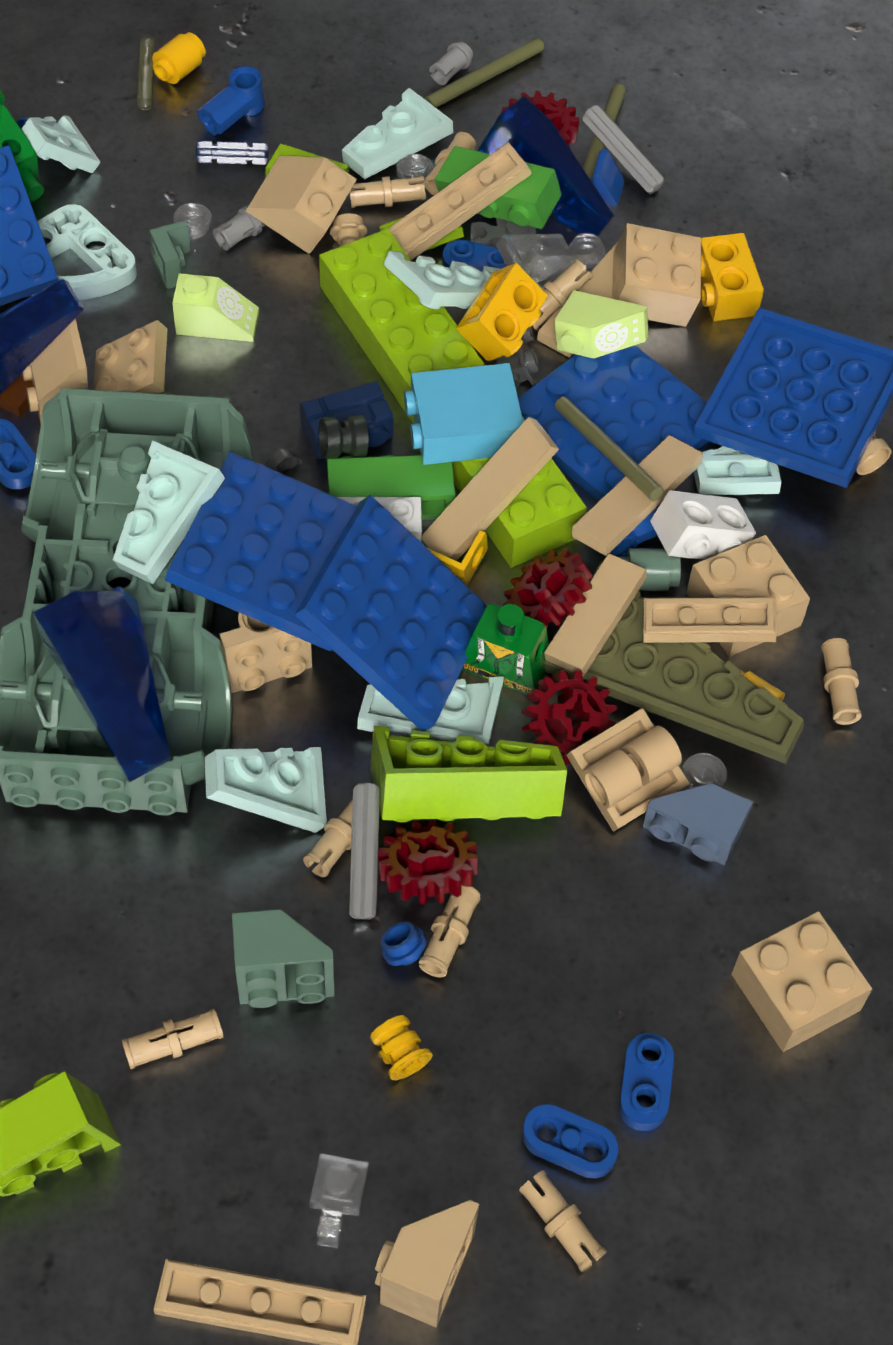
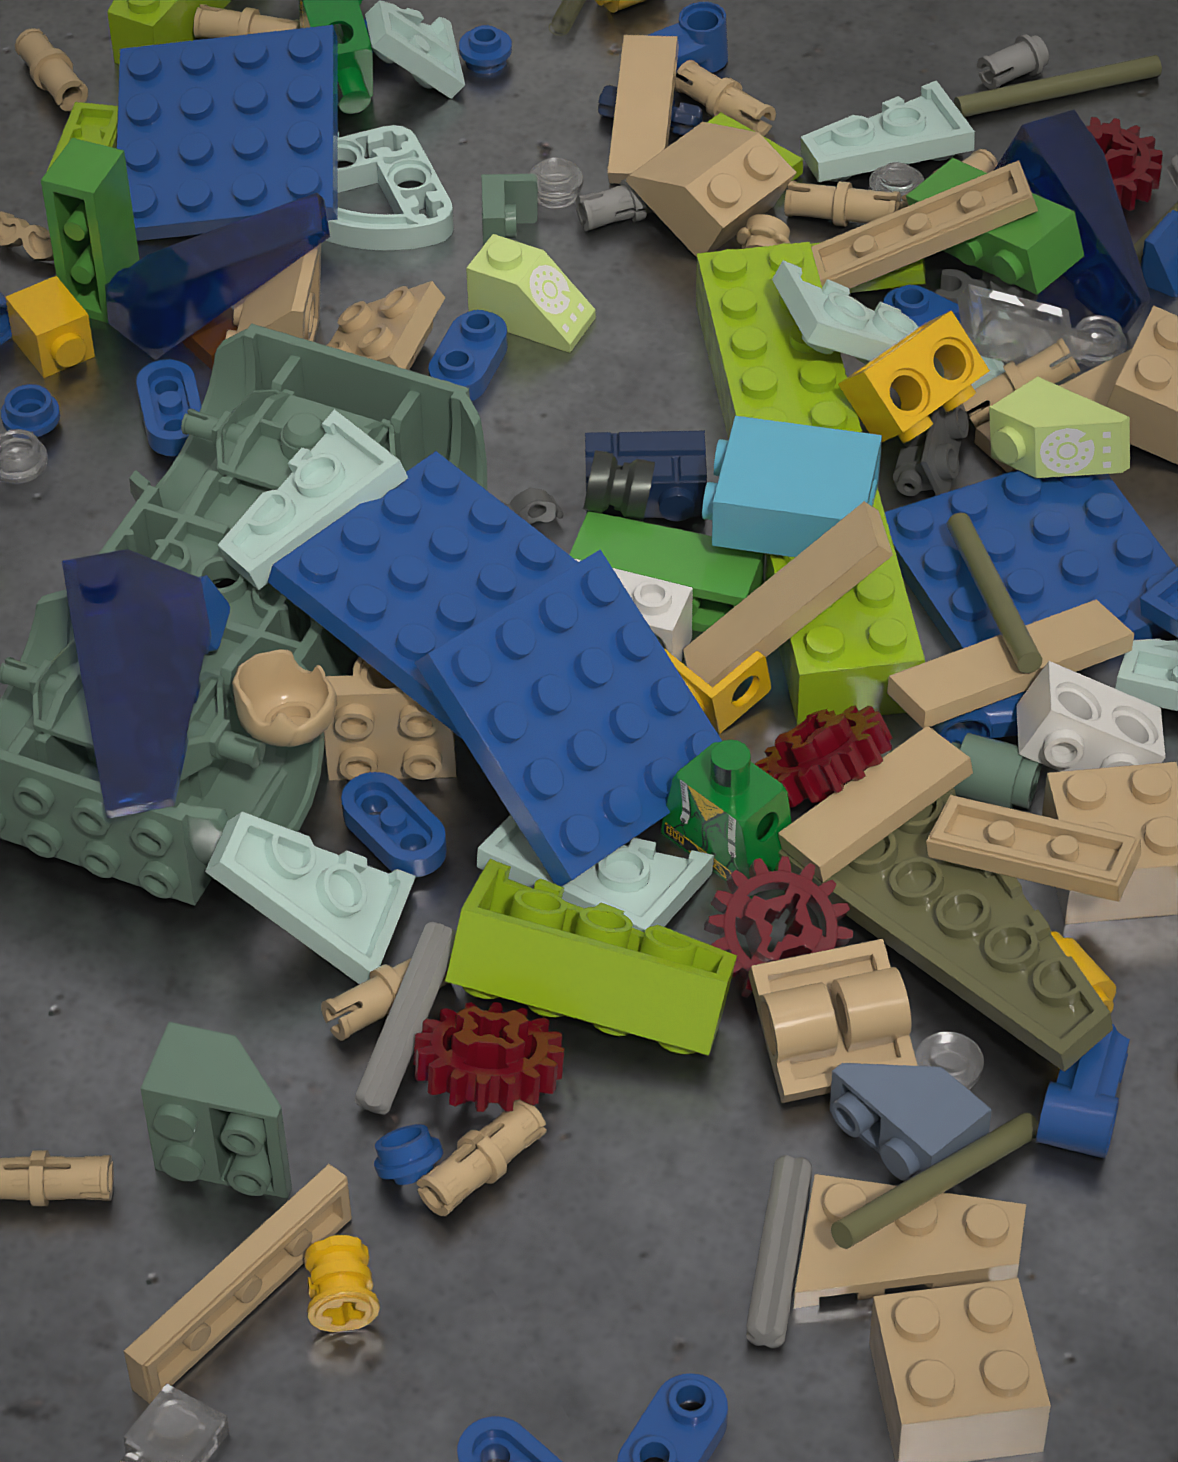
camera: 25 degrees right, 10 degrees down
none -> tan tile [124,1164,352,1404]
none -> tan hair [232,649,337,747]
none -> blue plate [341,772,447,877]
none -> blue plate [428,310,508,401]
none -> blue plate [459,25,512,74]
none -> tan tile [607,35,679,184]
none -> tan pin [674,60,776,136]
none -> light grey axle [746,1155,812,1348]
none -> tan wing [794,1174,1026,1308]
none -> olive bar [831,1113,1039,1249]
none -> blue piece [1036,1024,1130,1159]

